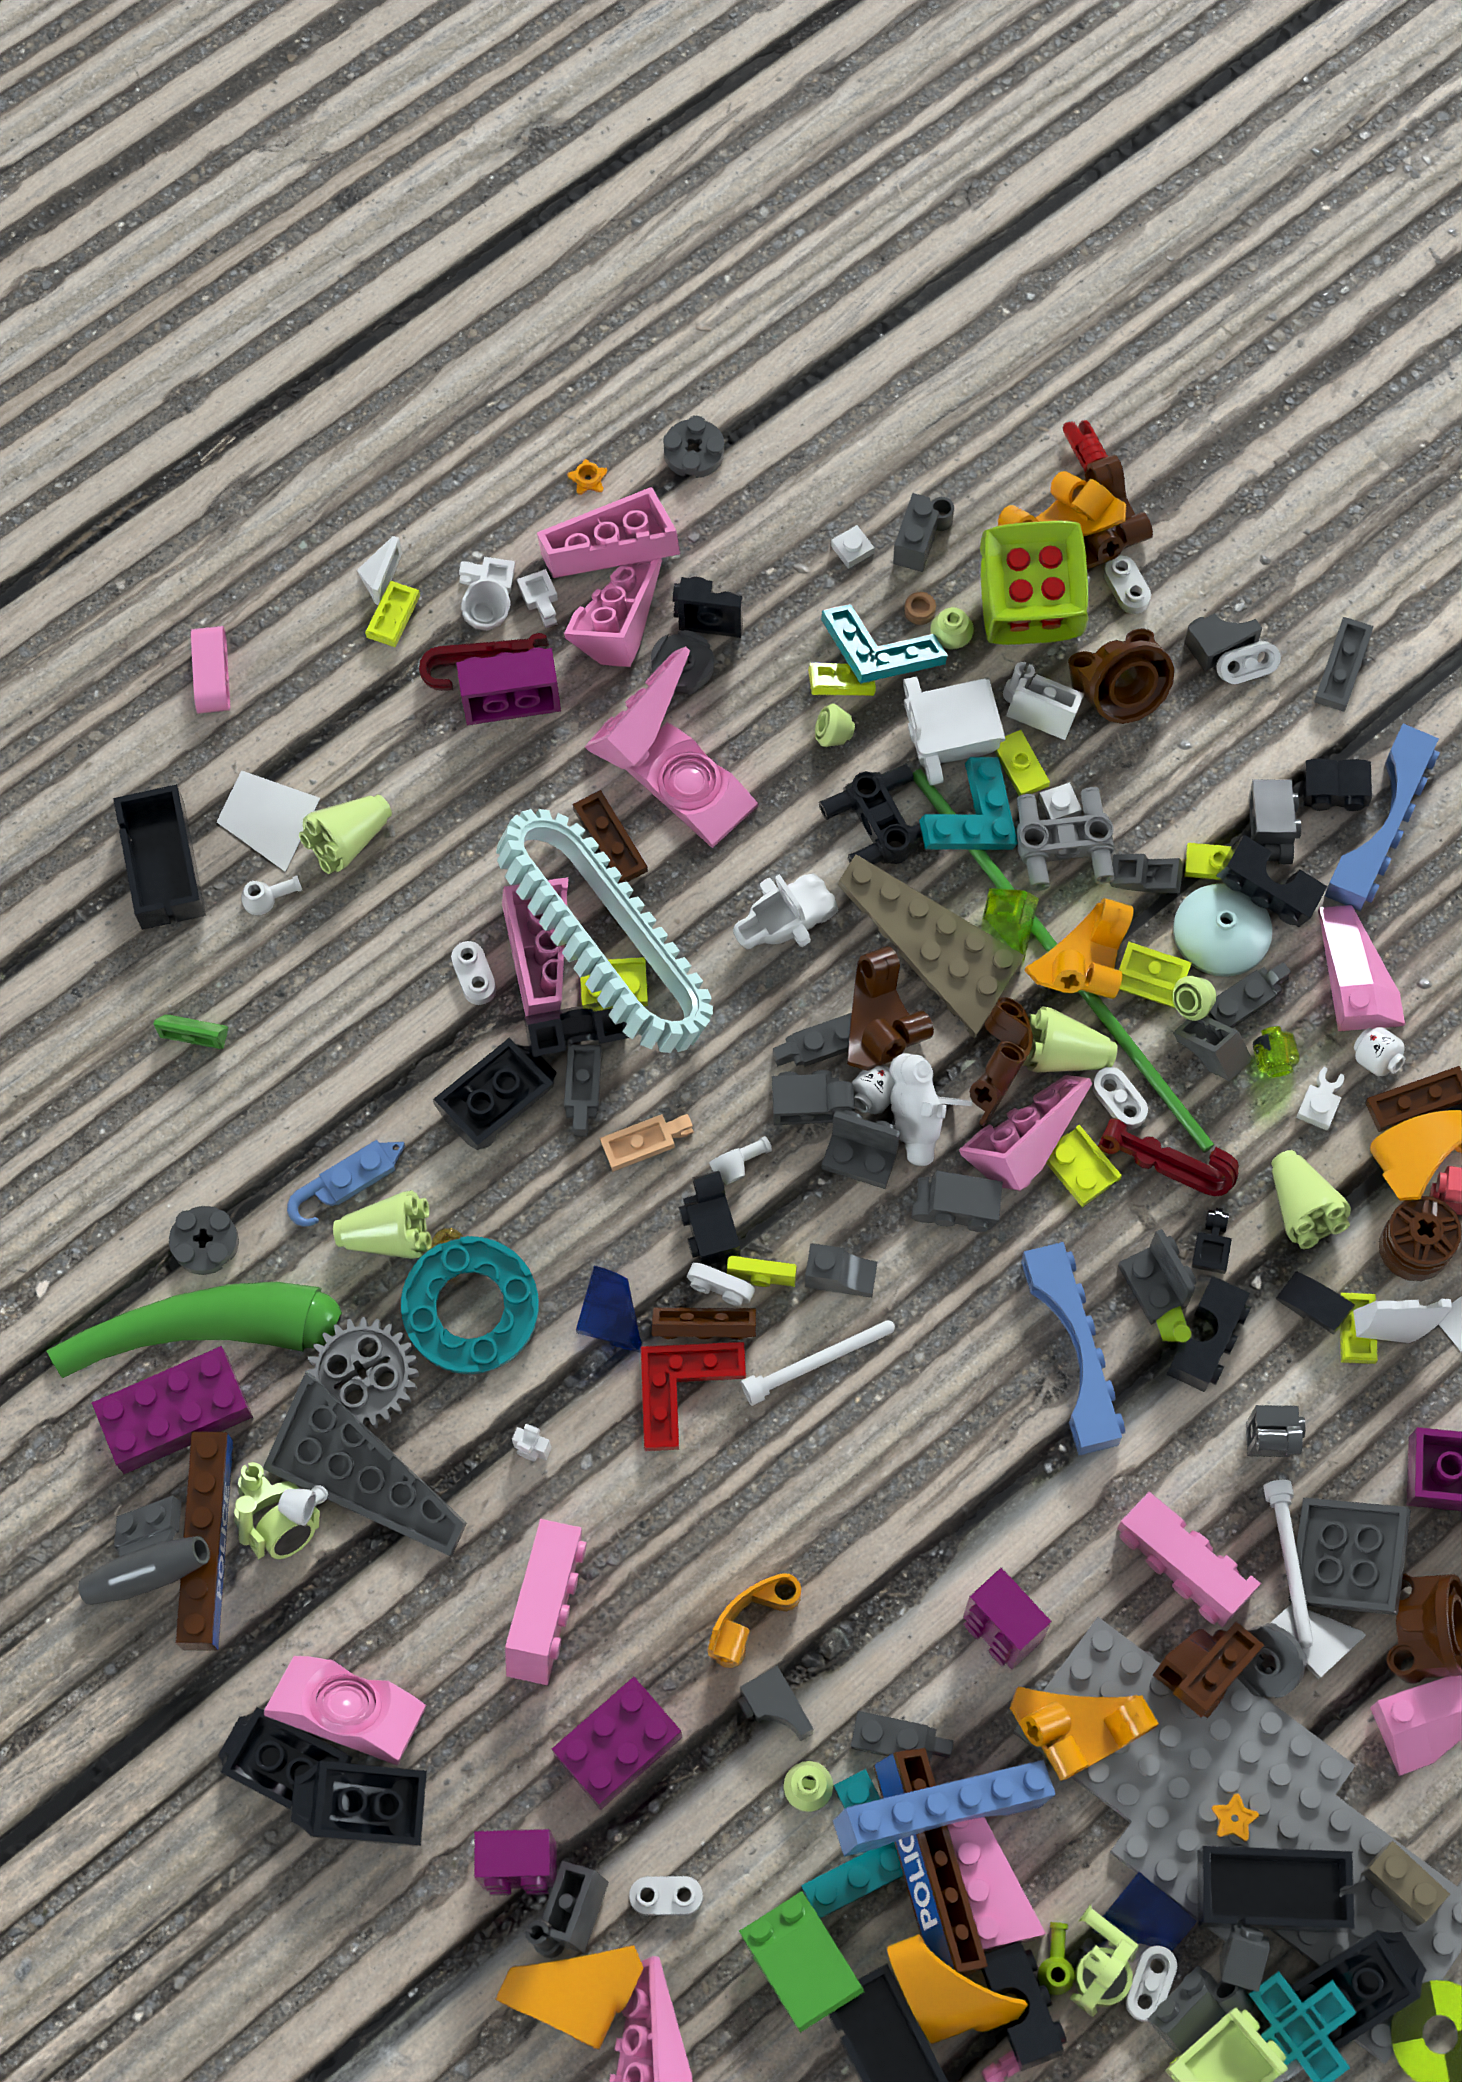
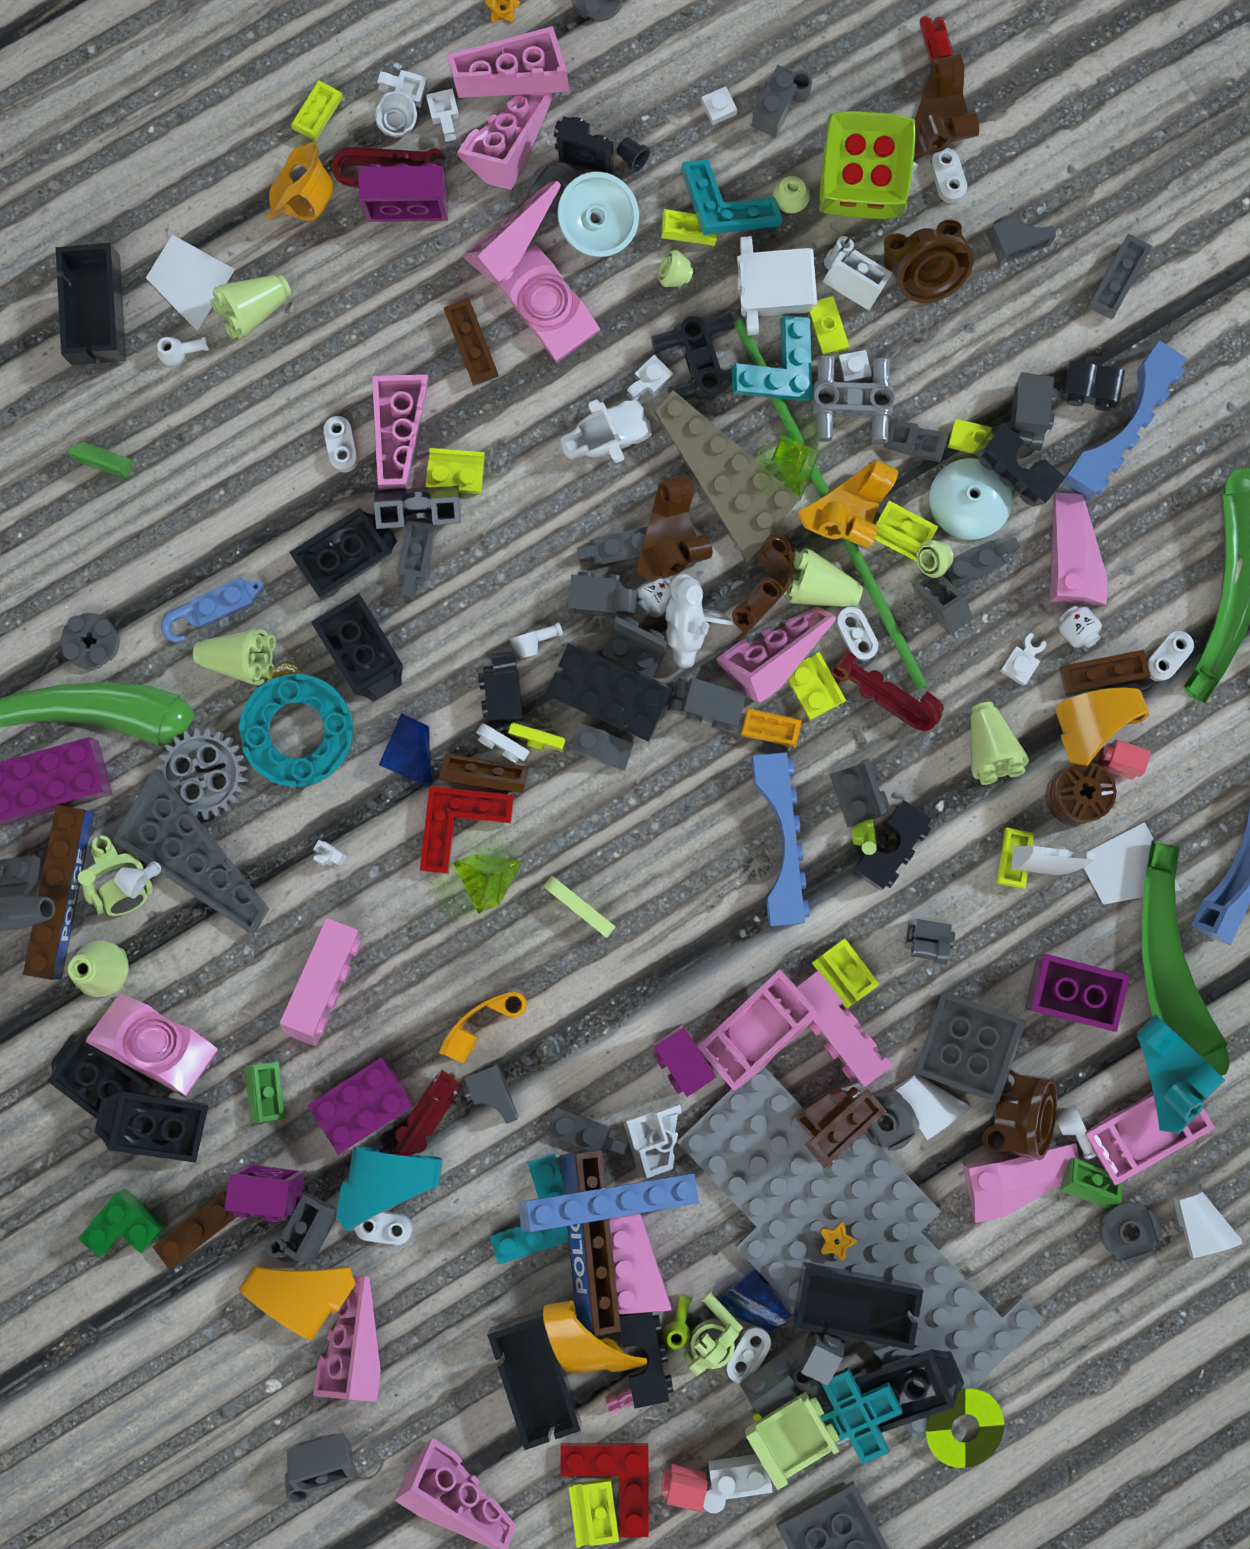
camera: 10 degrees right, 15 degrees up
bright pink beam [191,626,230,714] -> none
white slope [357,536,402,605] -> none
light aqua piece [496,809,713,1053] -> none
light nougat plate [600,1114,694,1172] -> none
bright green slope [739,1891,864,2033] -> none
white piece [740,1320,895,1406] -> none
yellowish green cone [784,1761,833,1812] -> none
medium nougat tile [904,592,936,625] -> none
light orange panel [998,471,1126,536] -> none
light orange panel [1010,1686,1159,1781] -> none
black plate [1191,1207,1232,1274] -> none
white plate [1217,641,1281,684] -> none
clear neon green head [1253,1026,1300,1078] -> none
white piece [1263,1480,1313,1648] -> none
black slope [1276,1271,1355,1335] -> none
dark tan brick [1361,1841,1450,1926] -> none
none -> yellowish green cone [68,940,129,997]
none -> green brick [78,1188,169,1258]
none -> reddish brown plate [152,1191,237,1270]
none -> bright green slope [245,1061,285,1123]
none -> light orange piece [265,142,334,222]
none -> black slope [311,593,403,702]
none -> teal panel [336,1146,443,1231]
none -> dark red piece [388,1069,462,1156]
none -> clear neon green slope [453,854,523,914]
none -> yellowish green beam [543,876,616,938]
none -> black piece [545,642,674,742]
none -> light aqua dish [557,172,639,258]
none -> black piece [616,137,650,172]
none -> white slope [623,1104,681,1178]
none -> white plate [627,355,673,401]
none -> bright pink slope [697,969,819,1091]
none -> light orange plate [740,708,802,748]
none -> neon yellow plate [811,938,880,1009]

